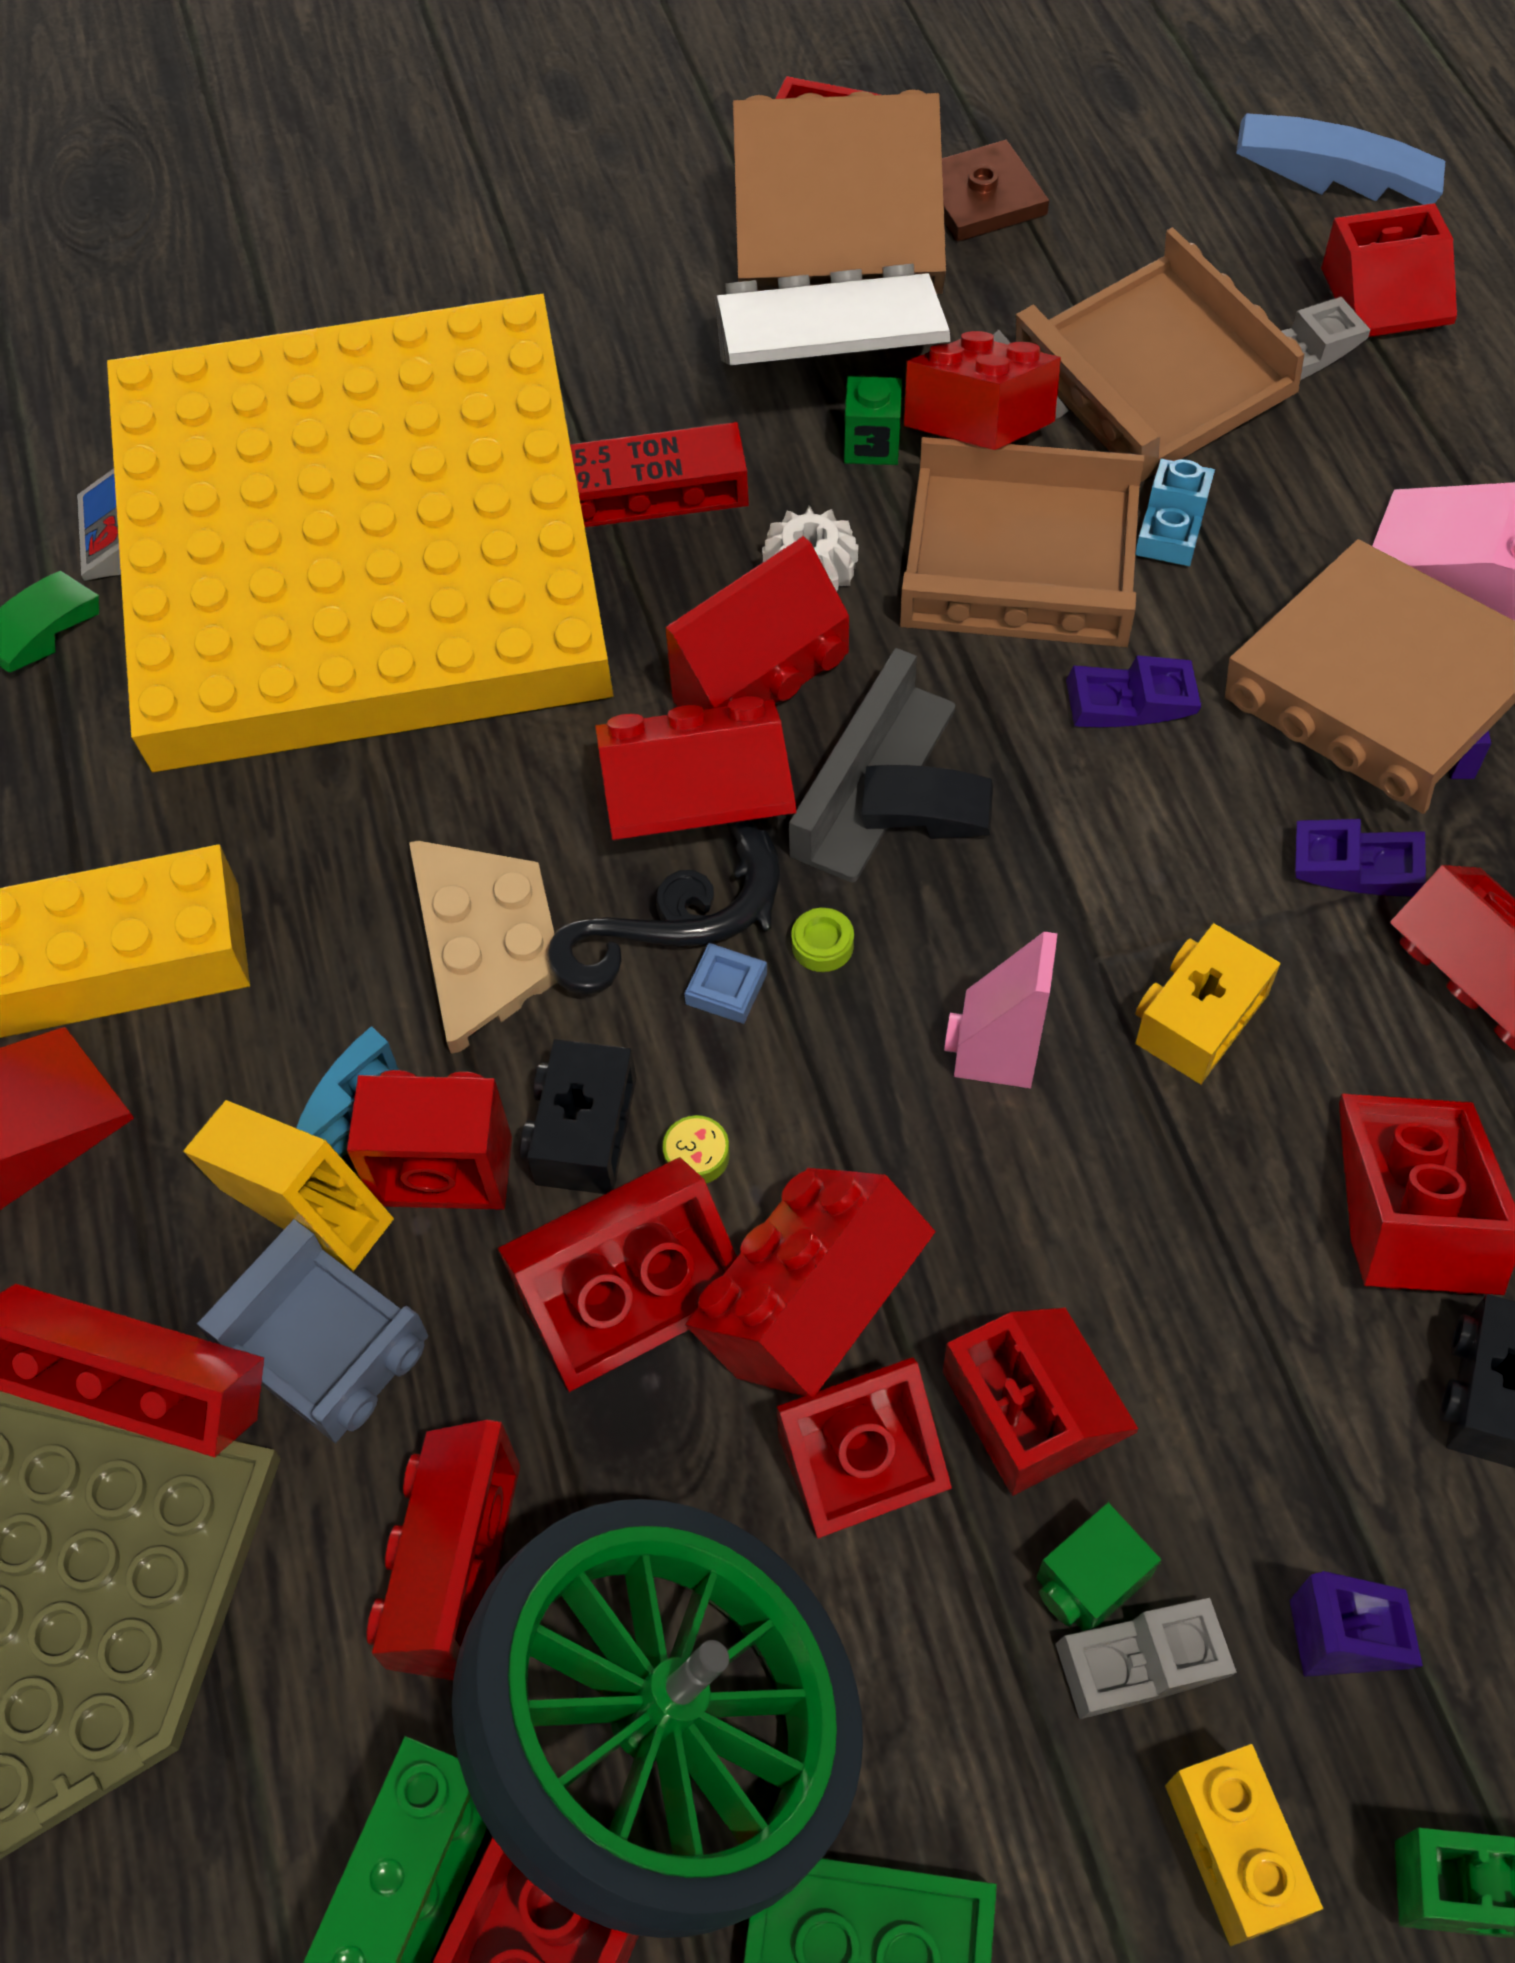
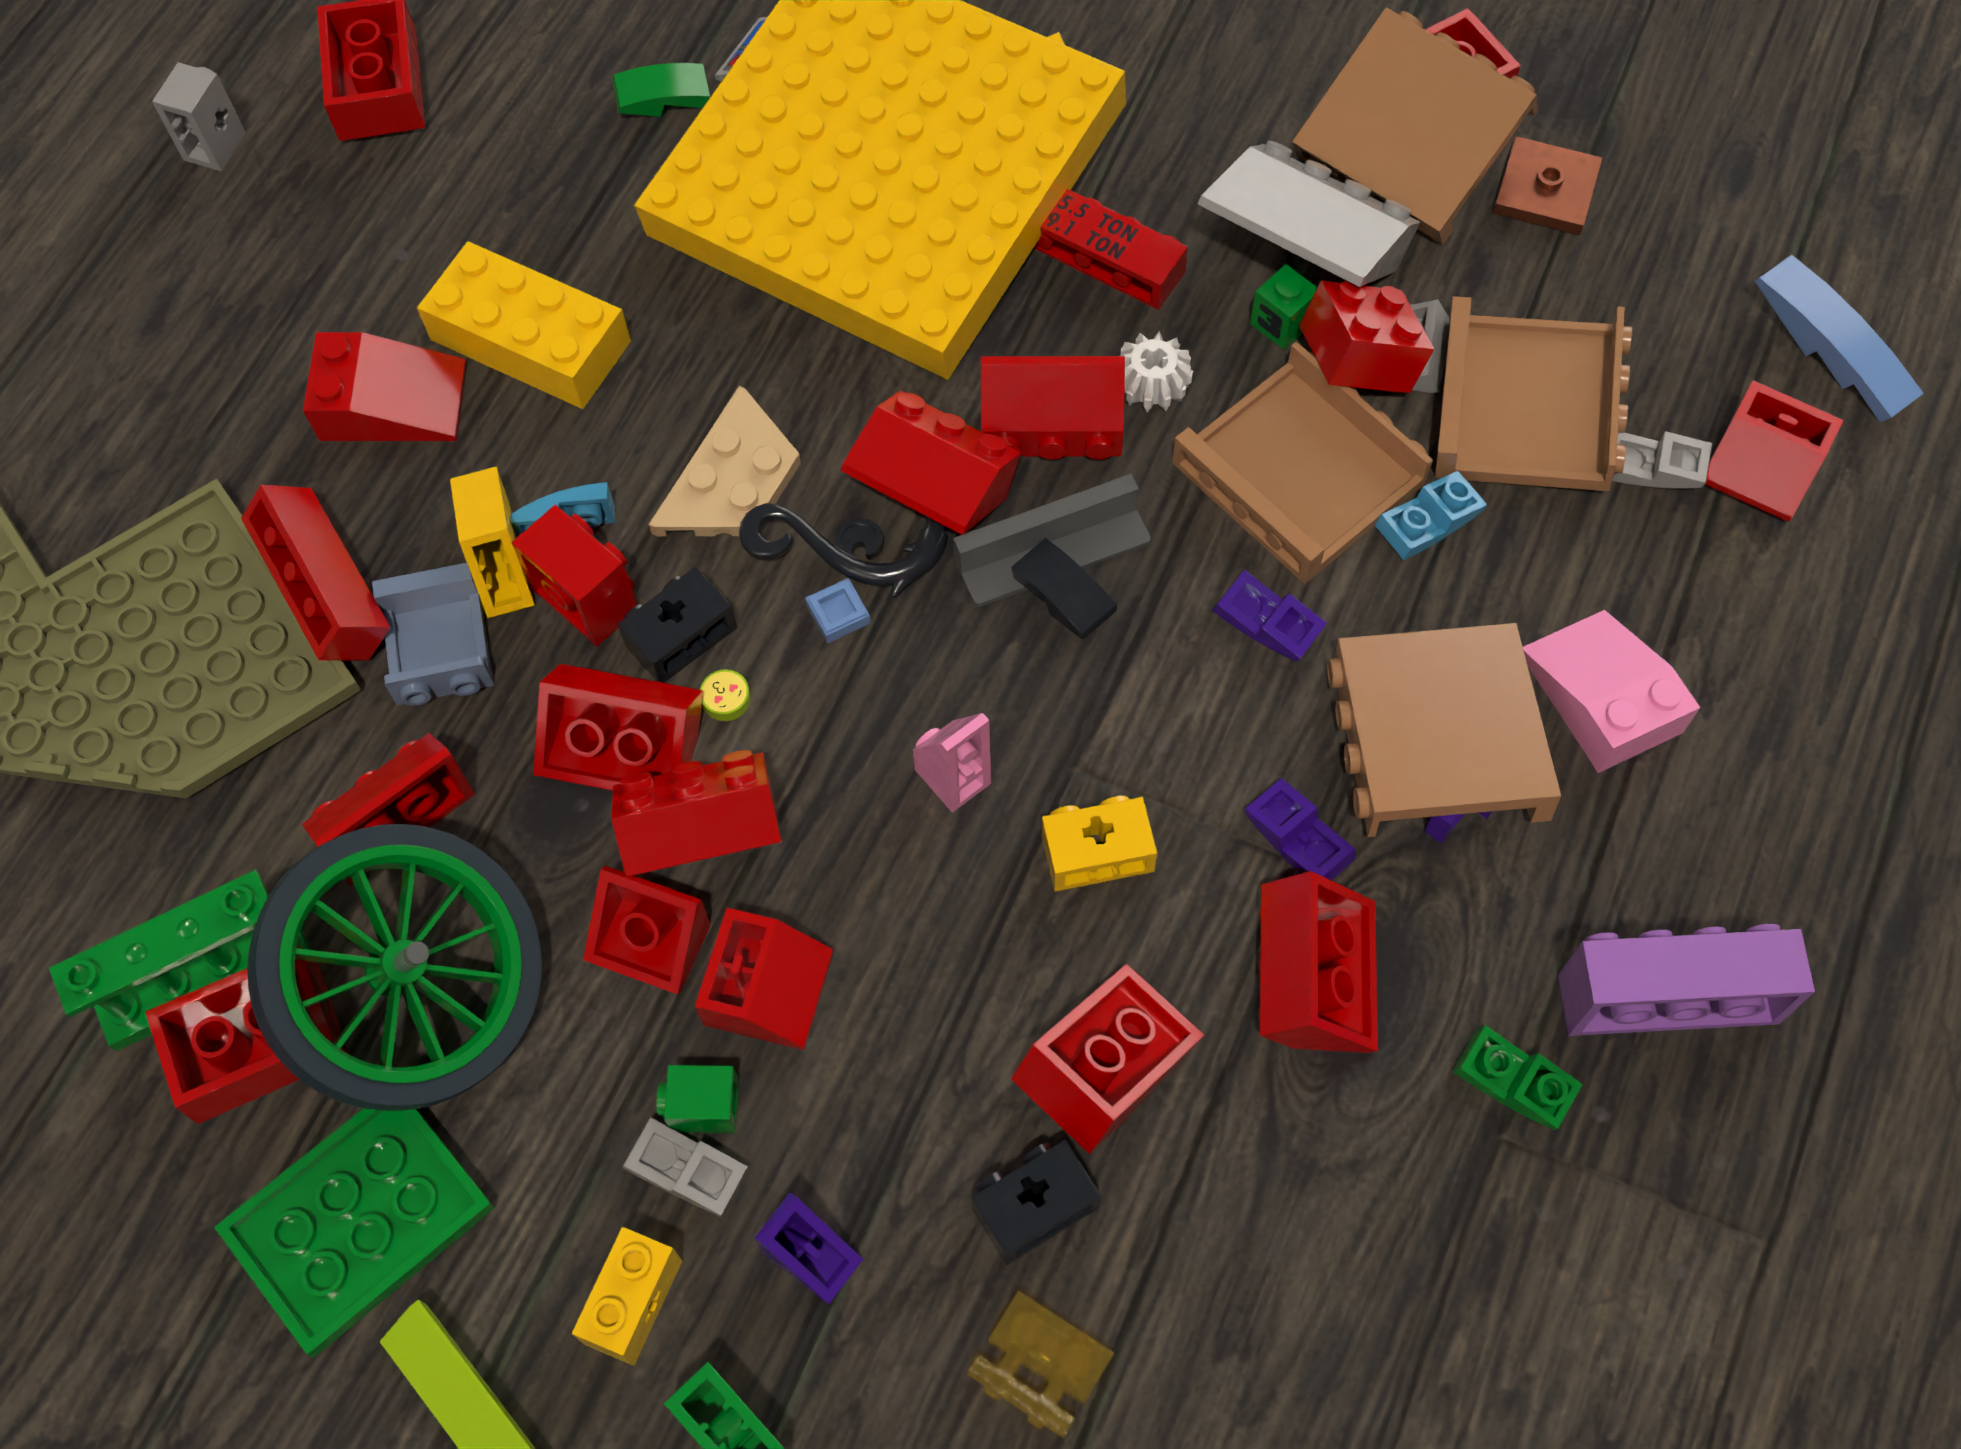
camera: 40 degrees right, 5 degrees up
lime tile [791,908,854,972] -> none

